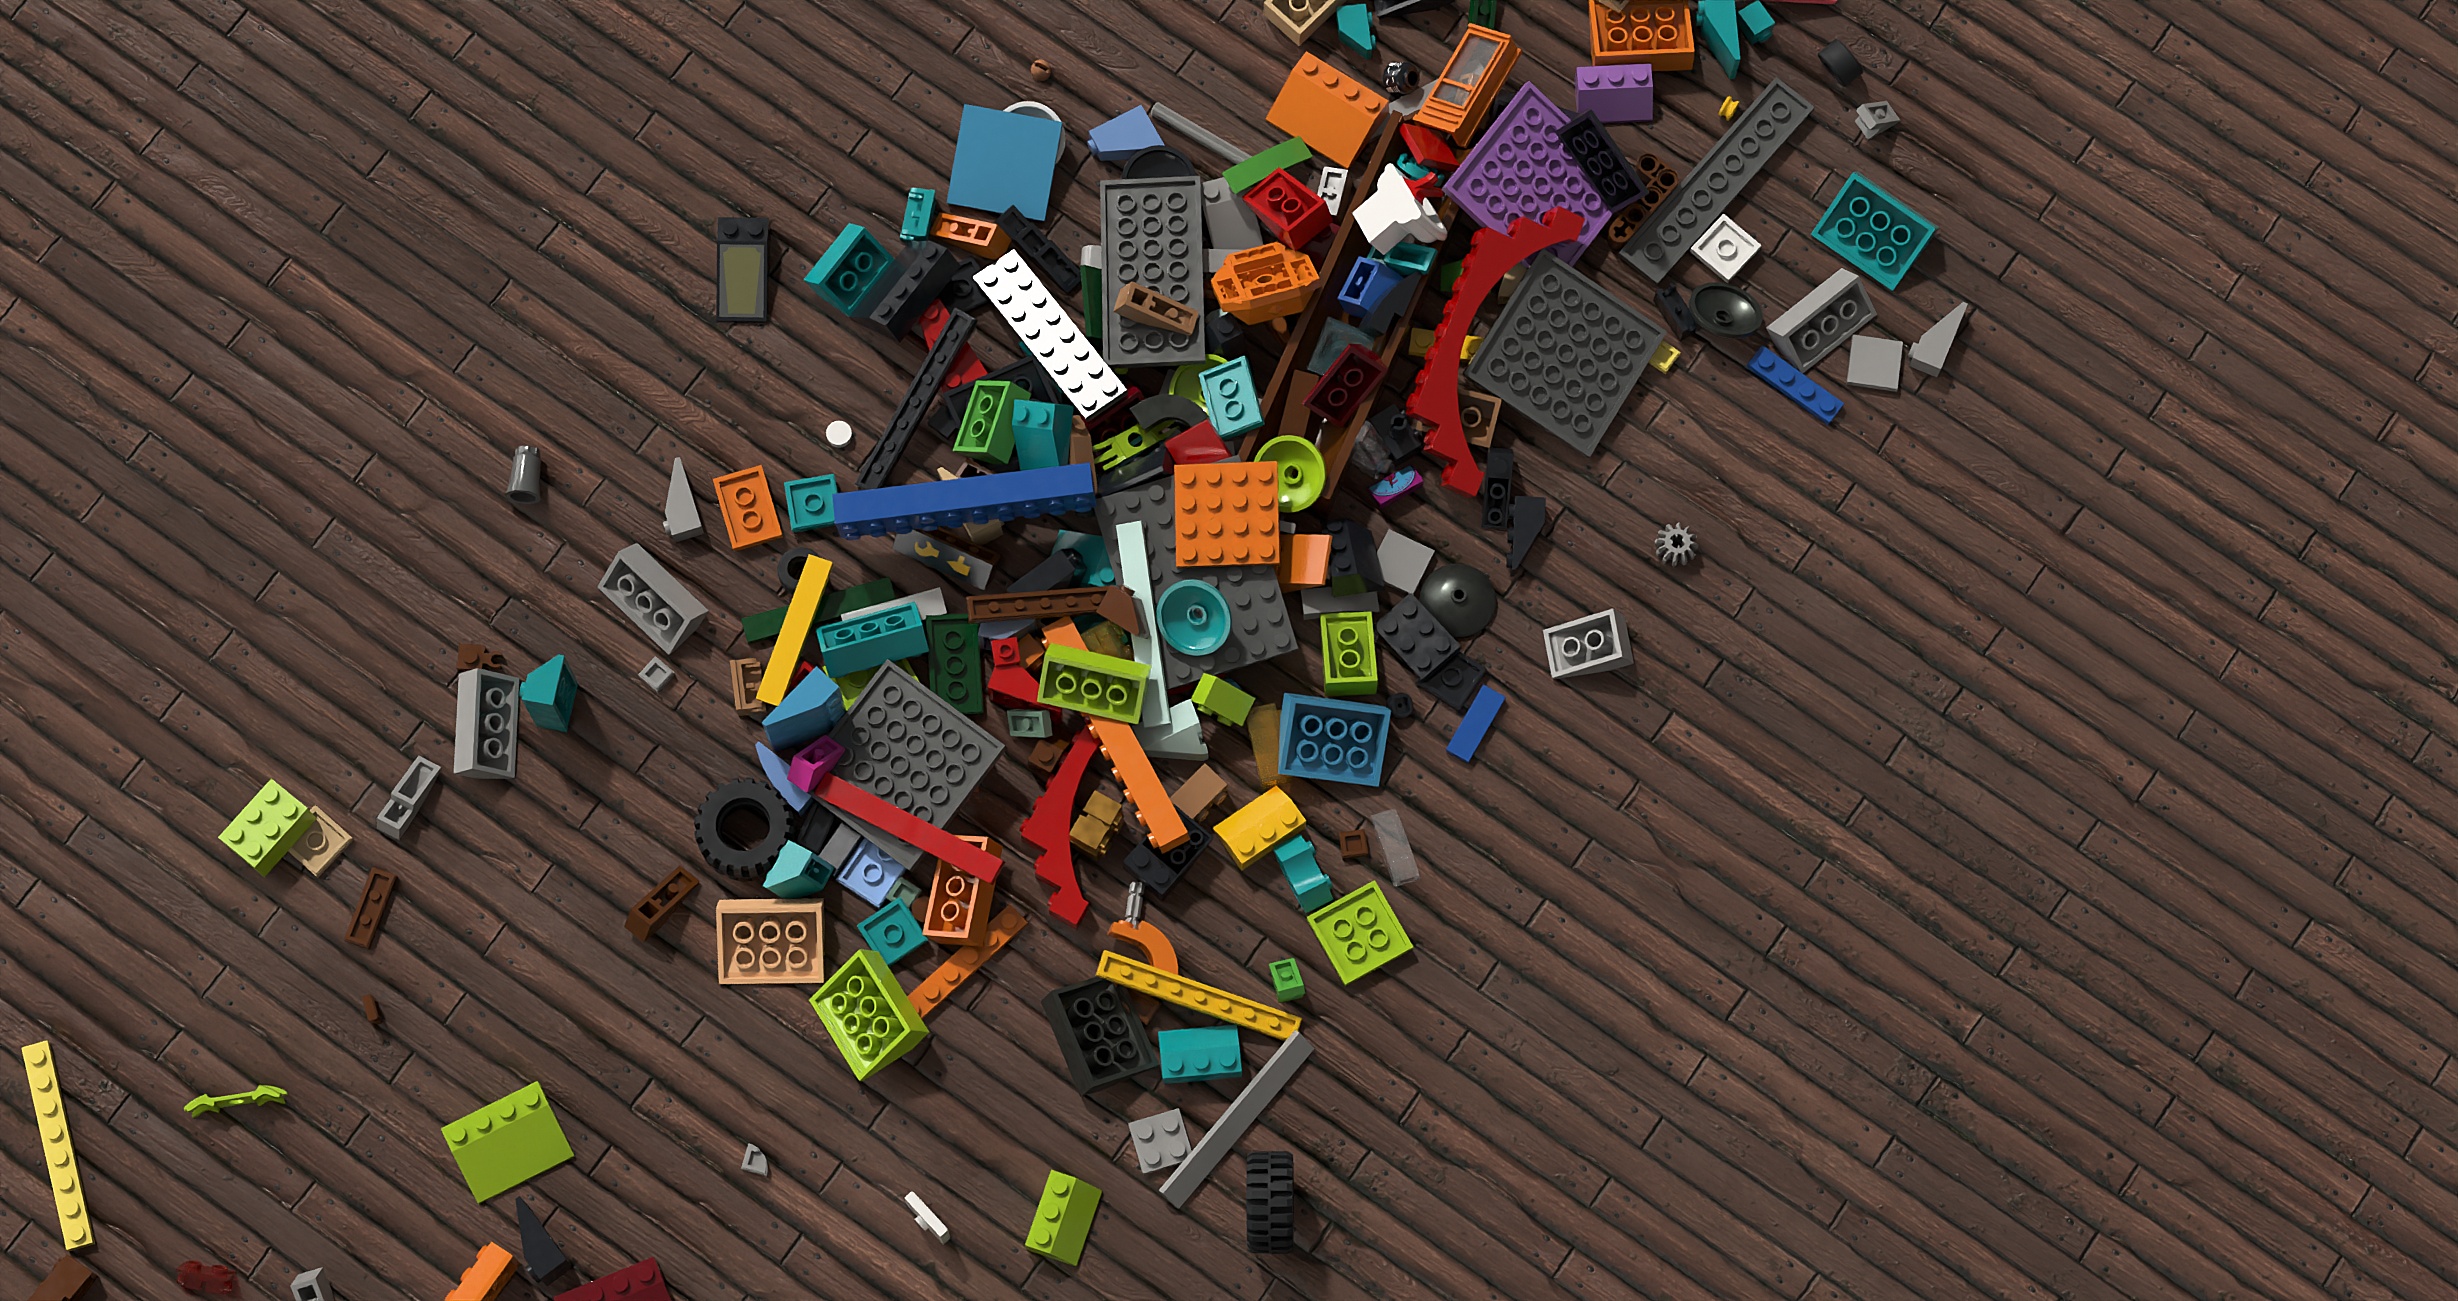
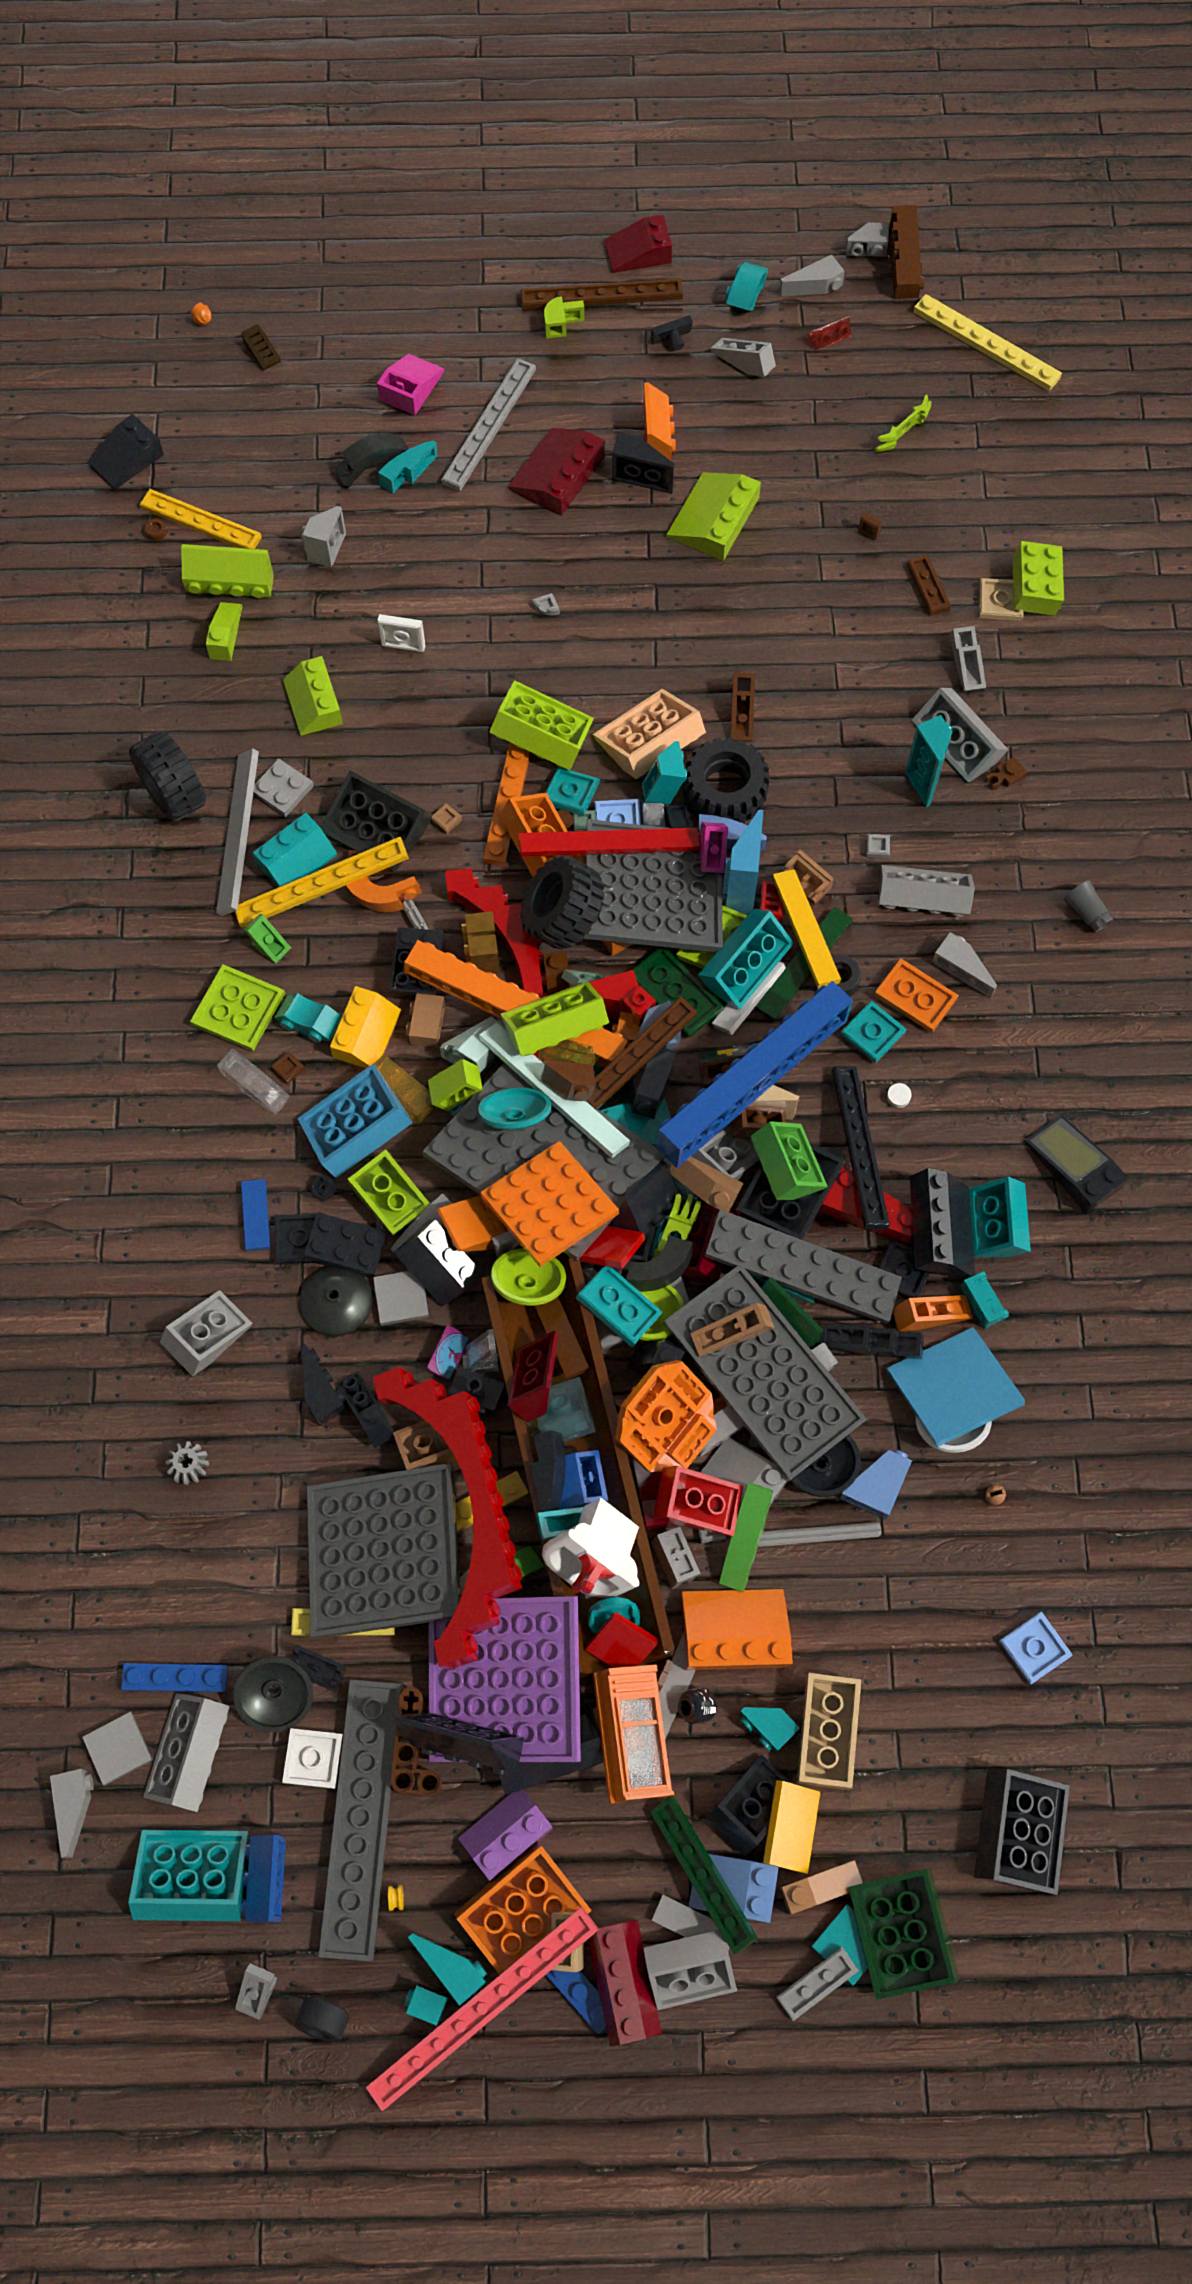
camera: 145 degrees right, 5 degrees down
teal slope [1012,399,1074,471] -> none
none -> blue slope [241,1835,286,1922]
none -> medium nougat tile [431,803,462,834]
none -> black tyre [520,855,604,949]

